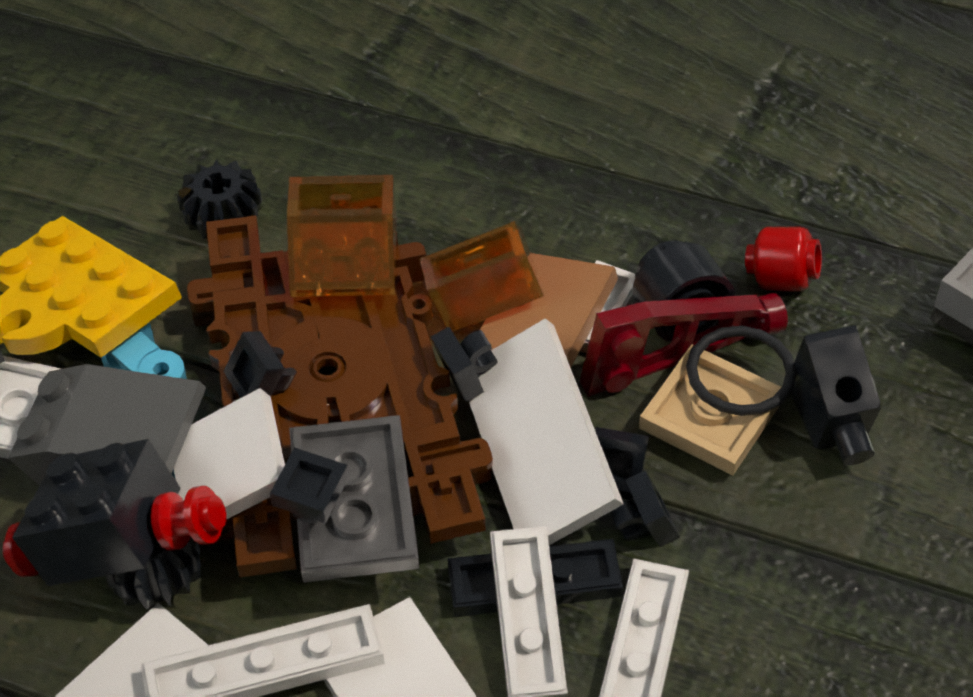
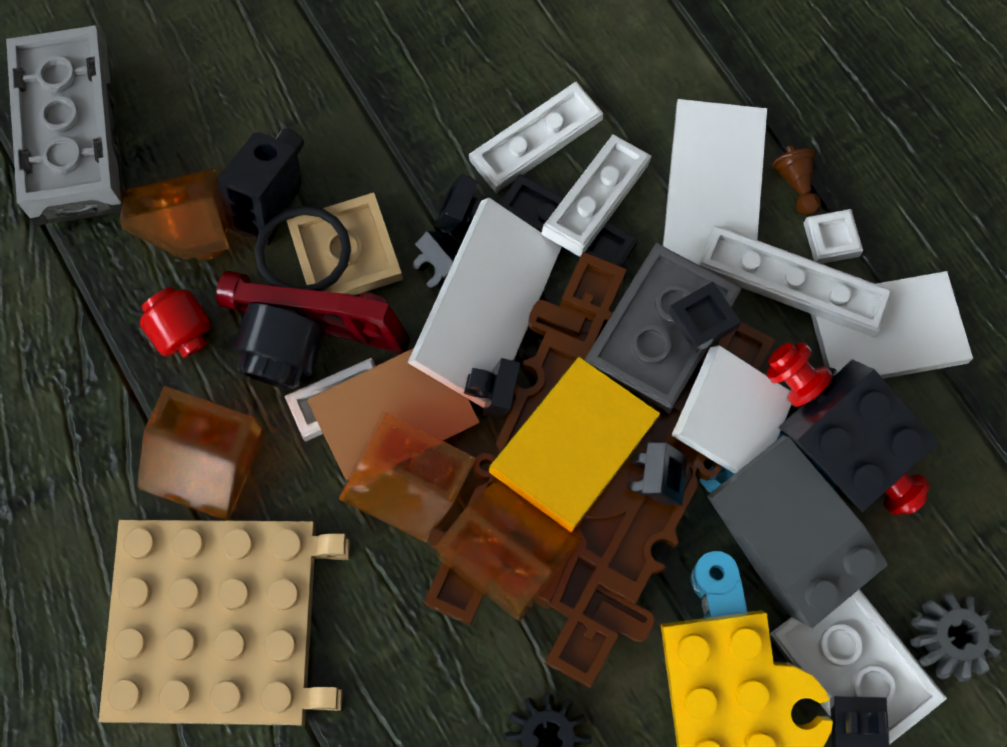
camera: 140 degrees left, 20 degrees up
none -> tan plate [98,520,350,726]
none -> clear orange slope [119,168,229,260]
none -> clear orange slope [137,386,266,521]
none -> yellow tile [489,357,660,533]

